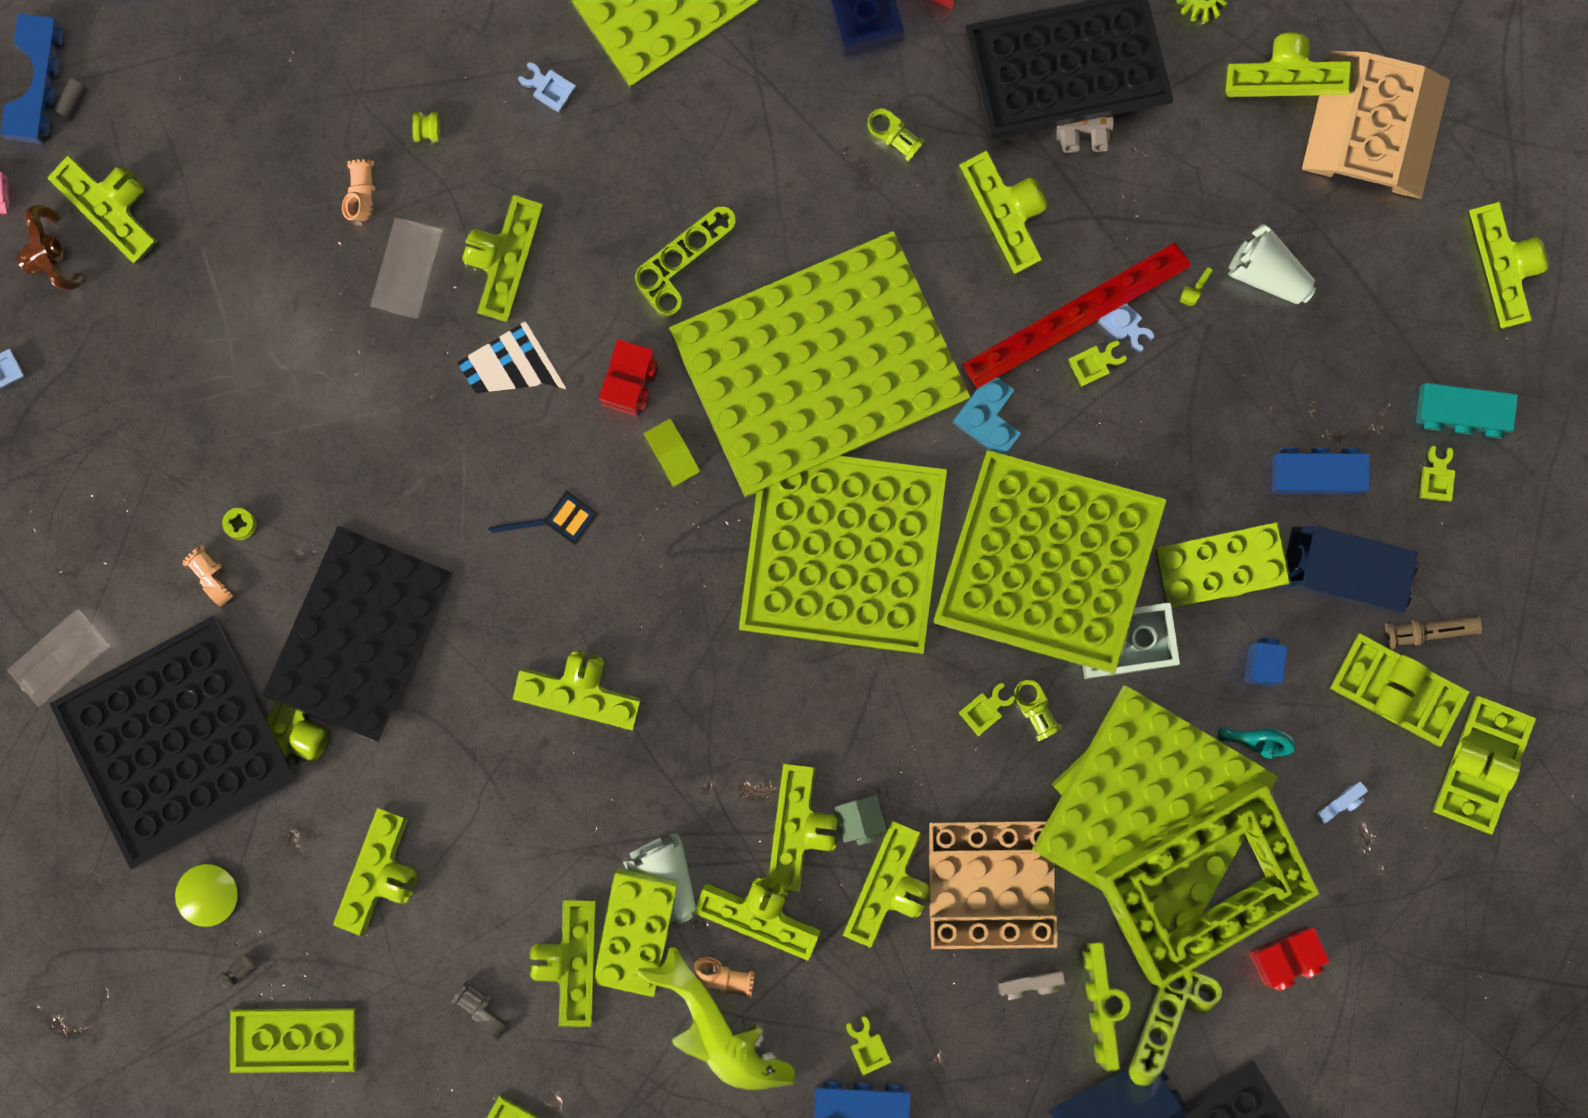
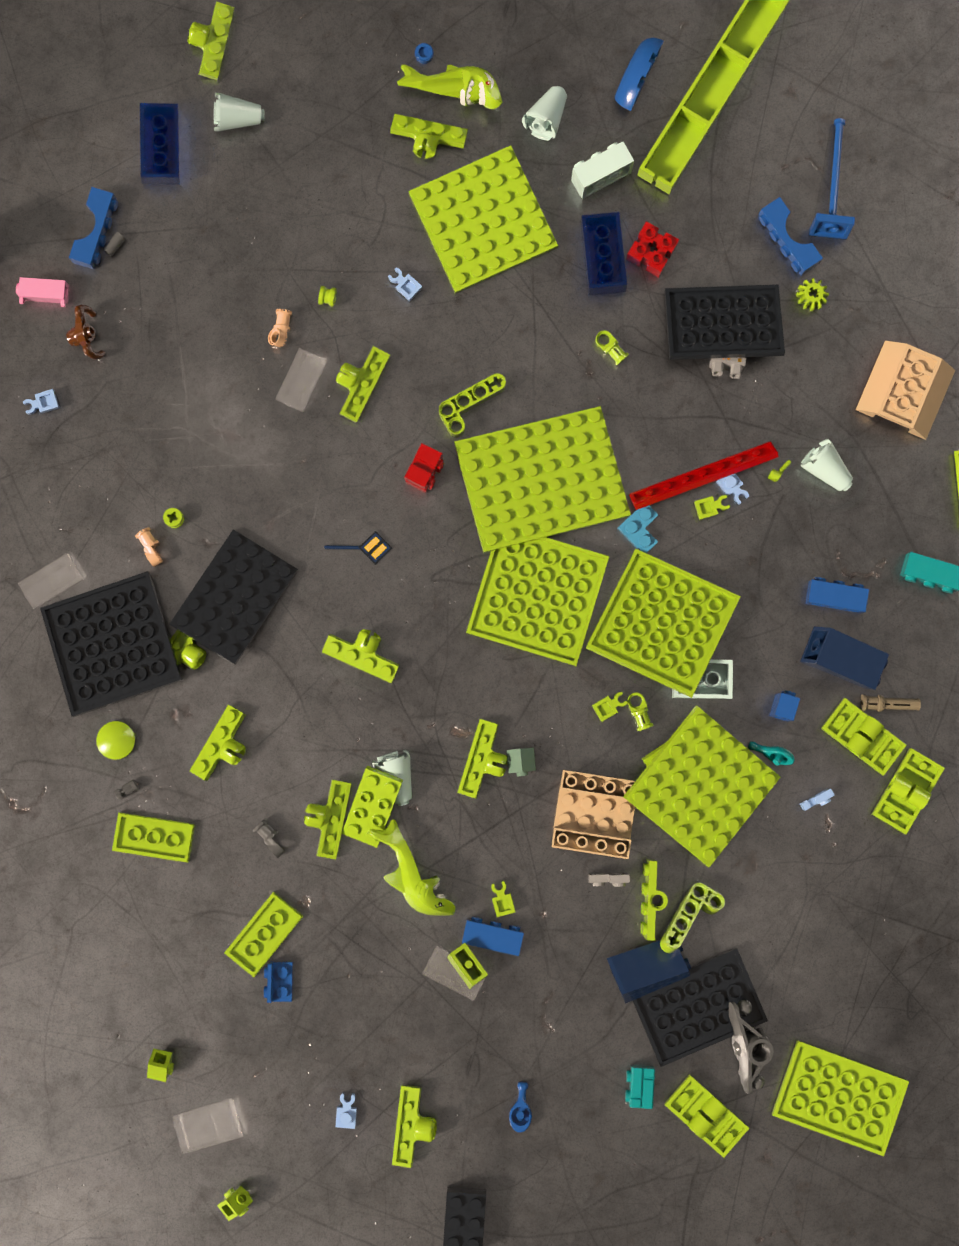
camera: 10 degrees right, 0 degrees up
lime plate [47,156,158,264] -> none
sticker [457,321,566,393] -> none
lime slope [643,419,700,487] -> none
lime plate [693,877,821,961] -> none
light nougat connector [693,957,755,998] -> none
lime plate [843,821,930,949] -> none
lime plate [960,150,1048,275] -> none
lime brick [1094,780,1319,988] -> none
lime plate [1156,522,1292,609] -> none
lime plate [1226,32,1353,97] -> none
red brick [1249,926,1329,991] -> none
lime plate [1419,446,1455,502] -> none

